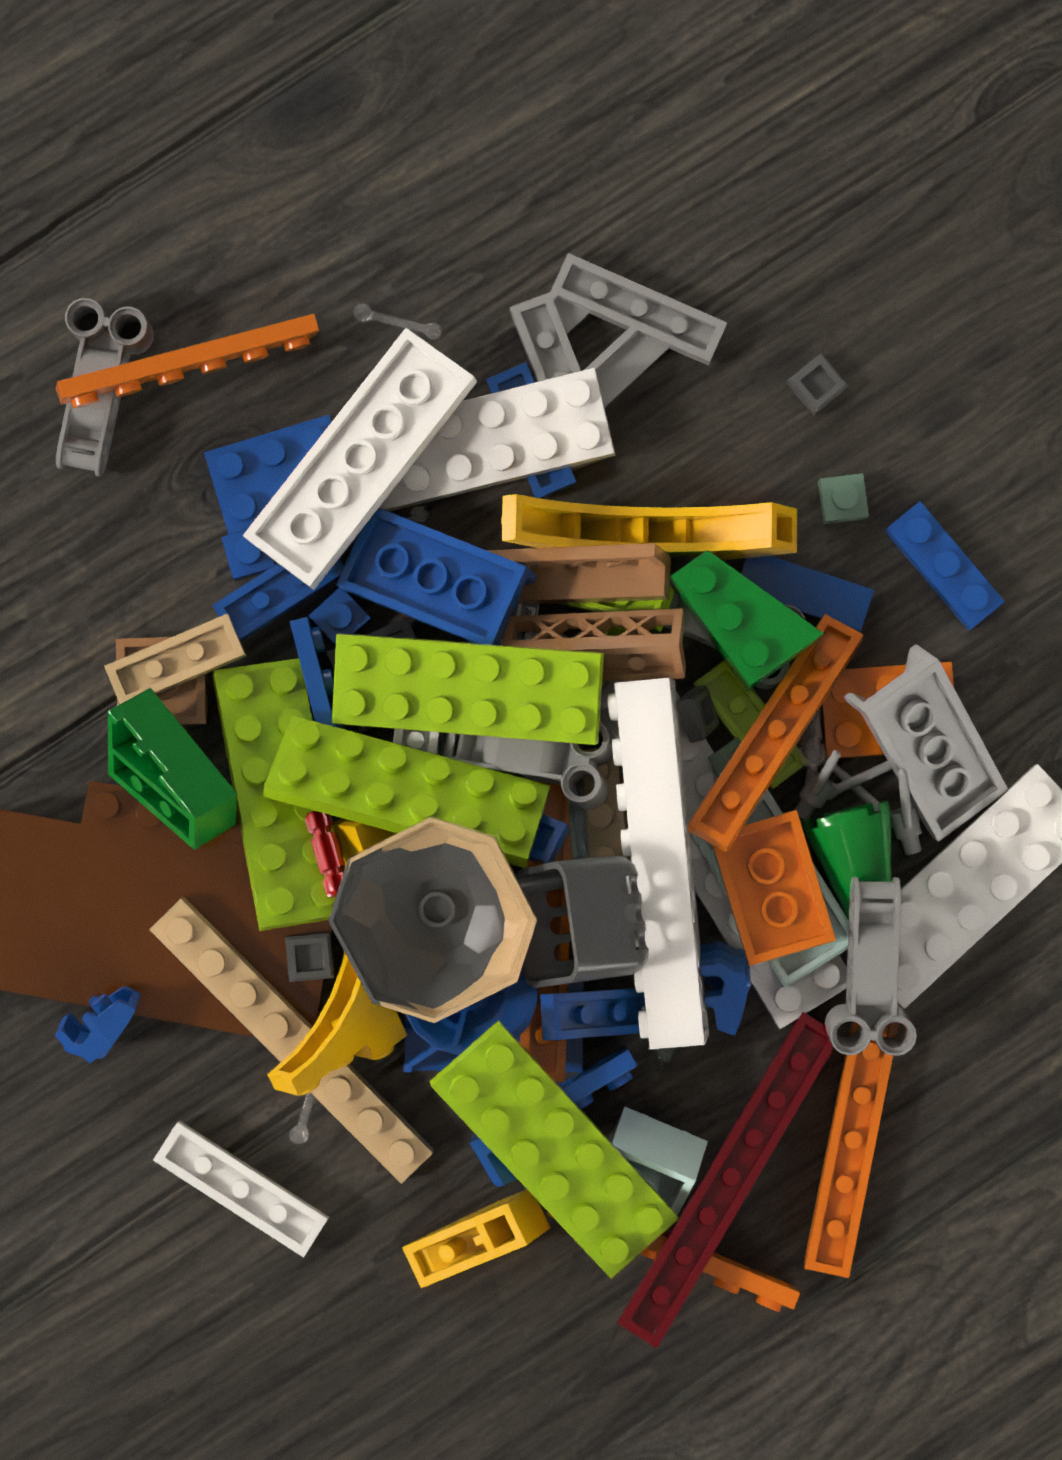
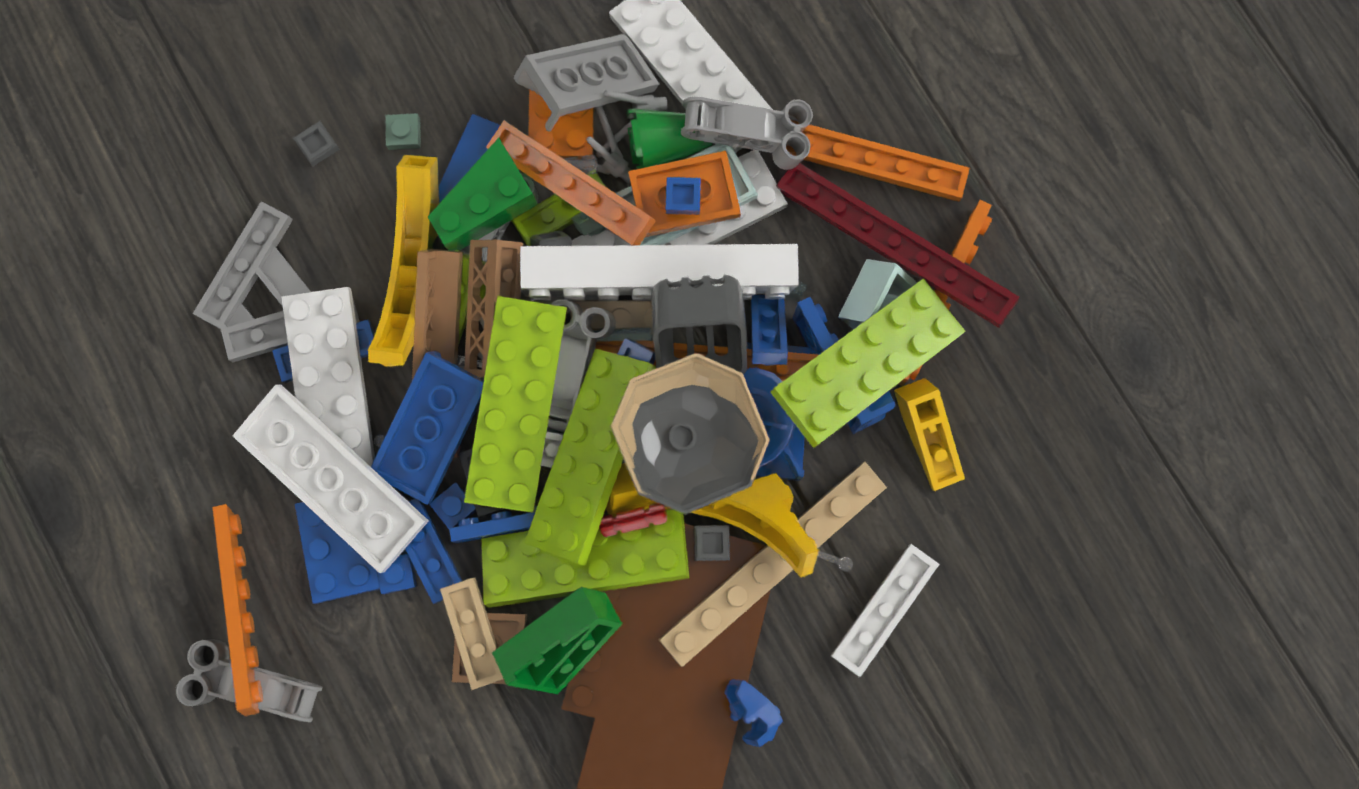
camera: 85 degrees left, 5 degrees down
clear hinge [354,303,442,340] -> none
blue hand [700,942,751,1035] -> none
blue plate [884,501,1005,631] -> none
none -> blue plate [666,177,701,215]

